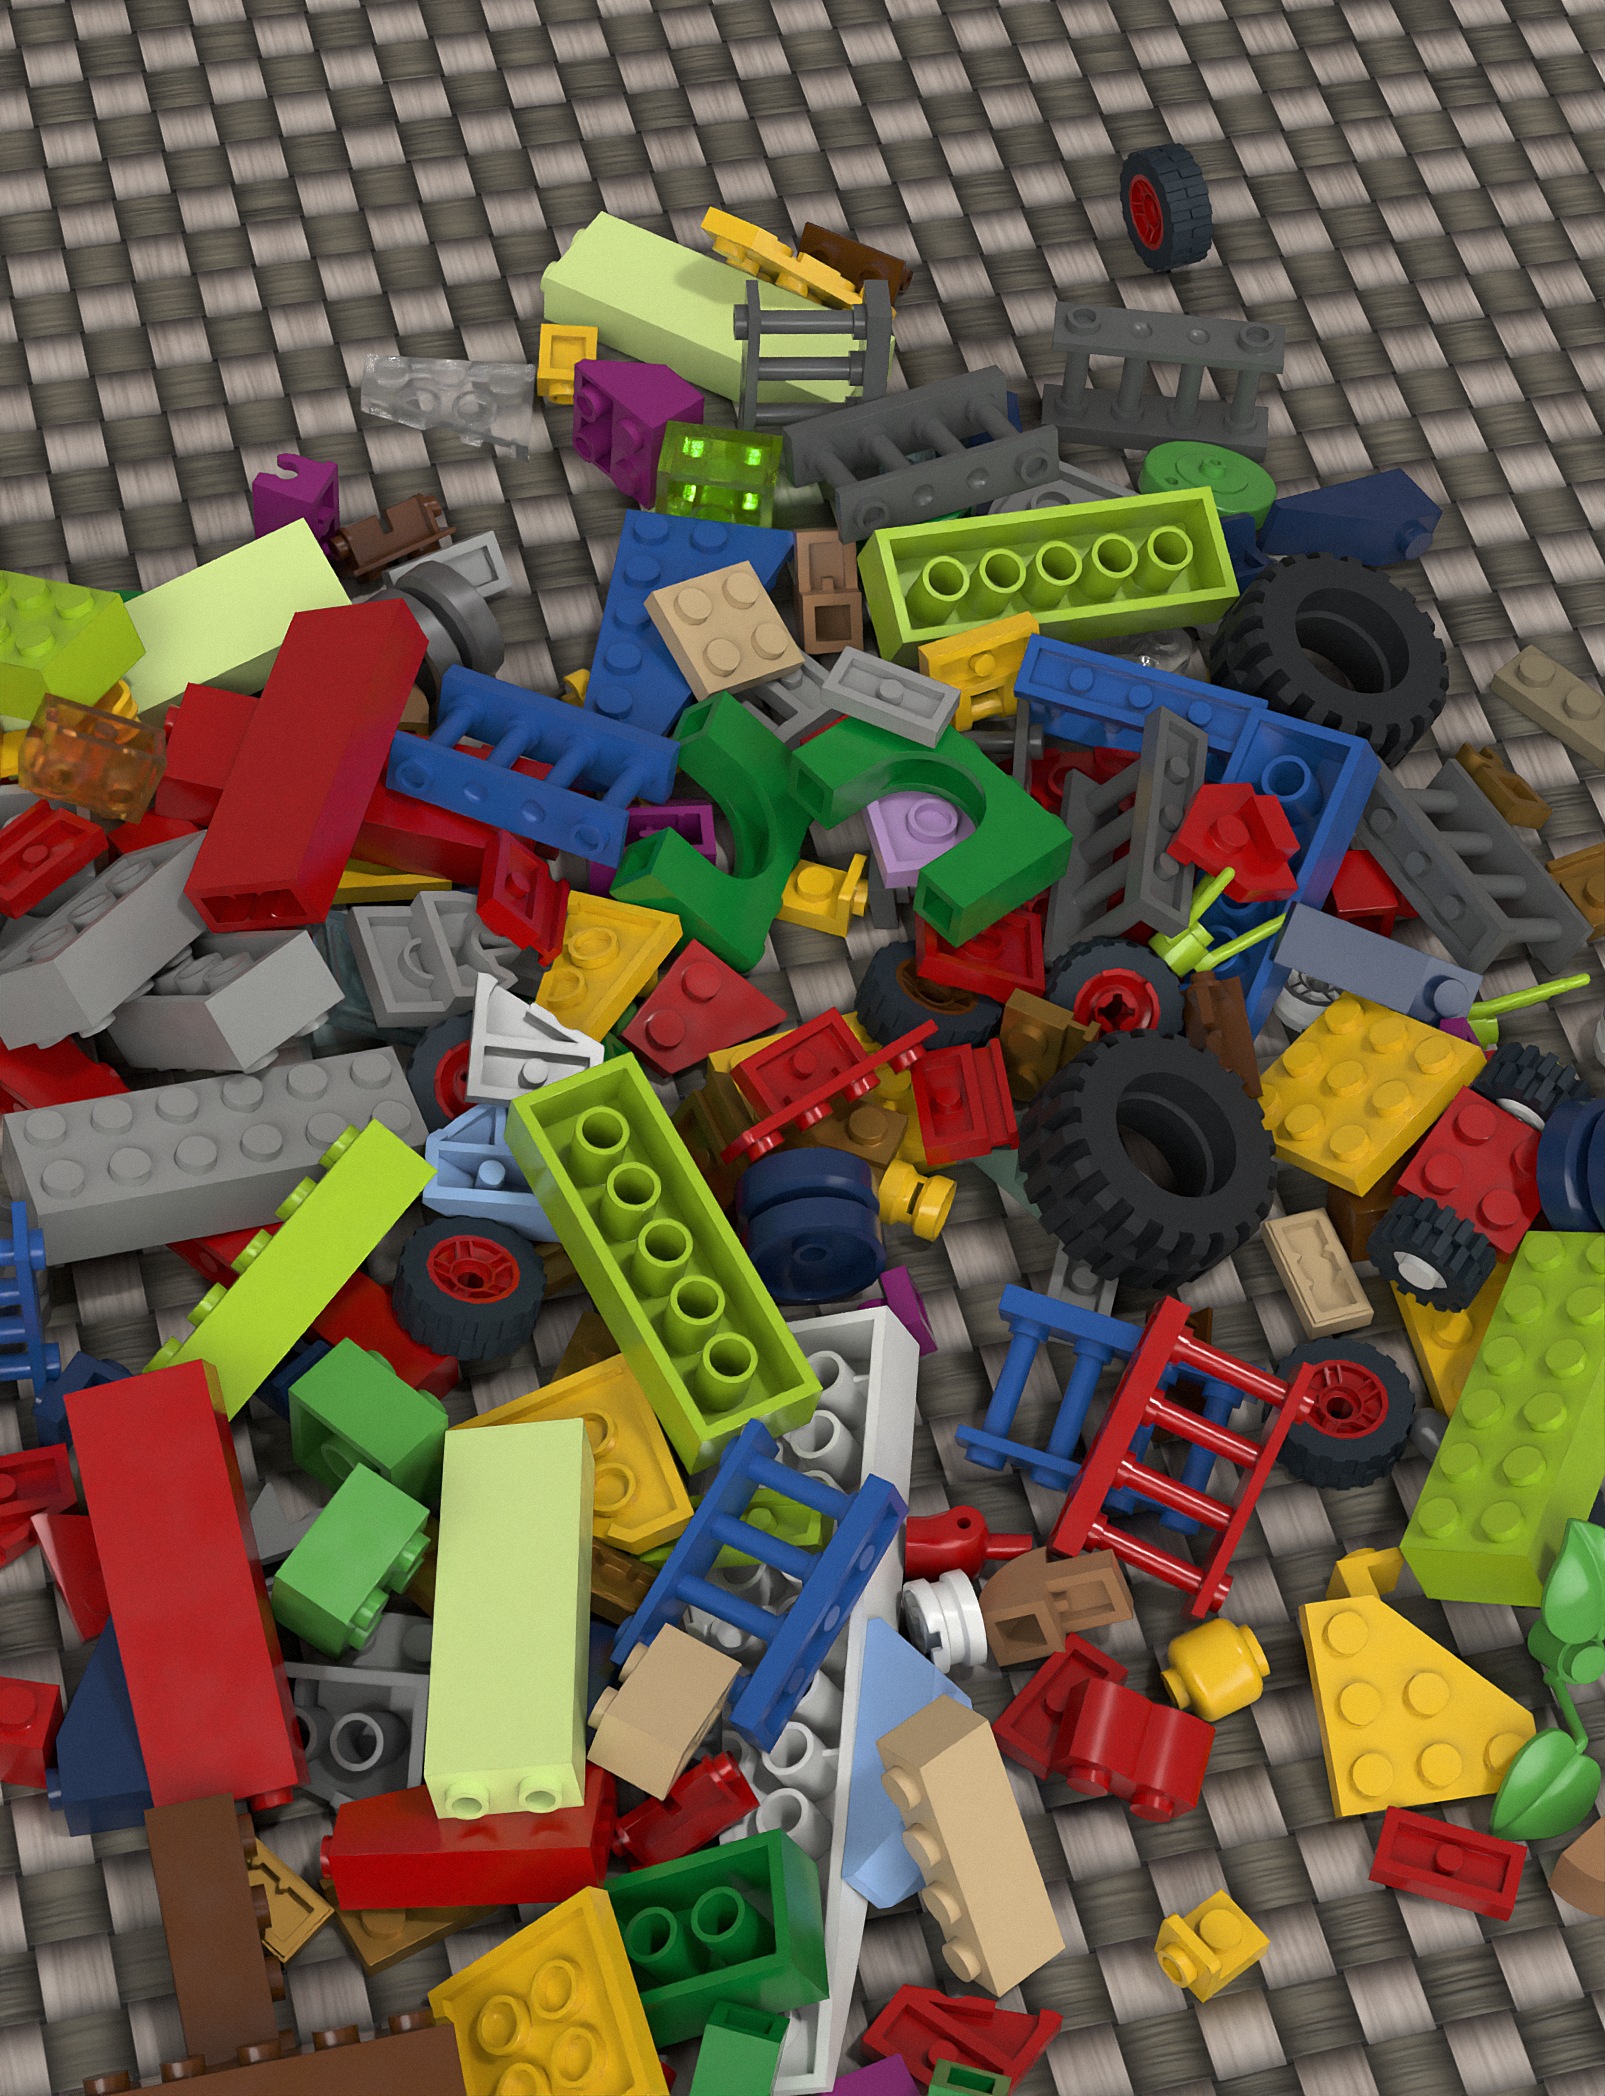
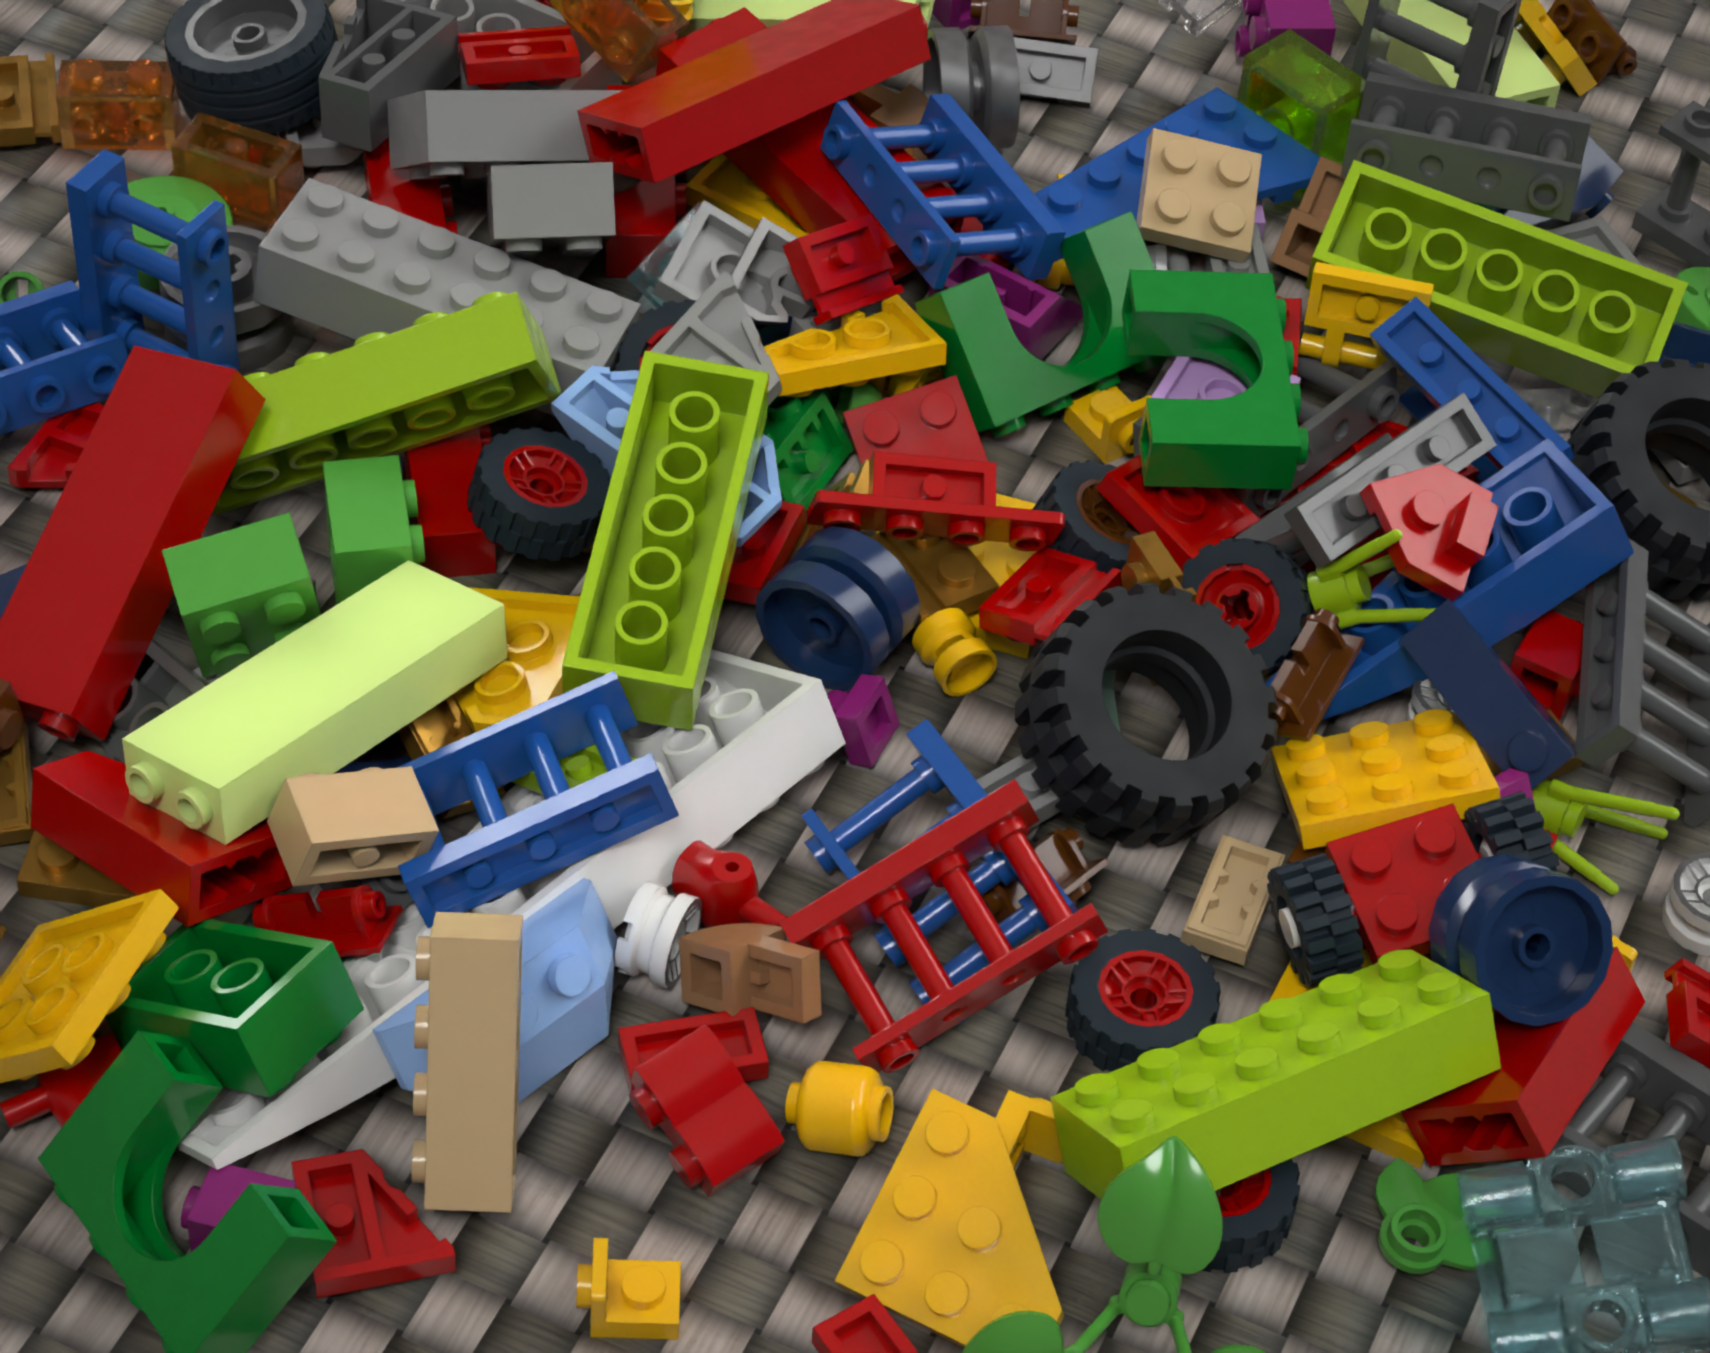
camera: 40 degrees right, 5 degrees down
light grey plate [819,645,961,749] -> none

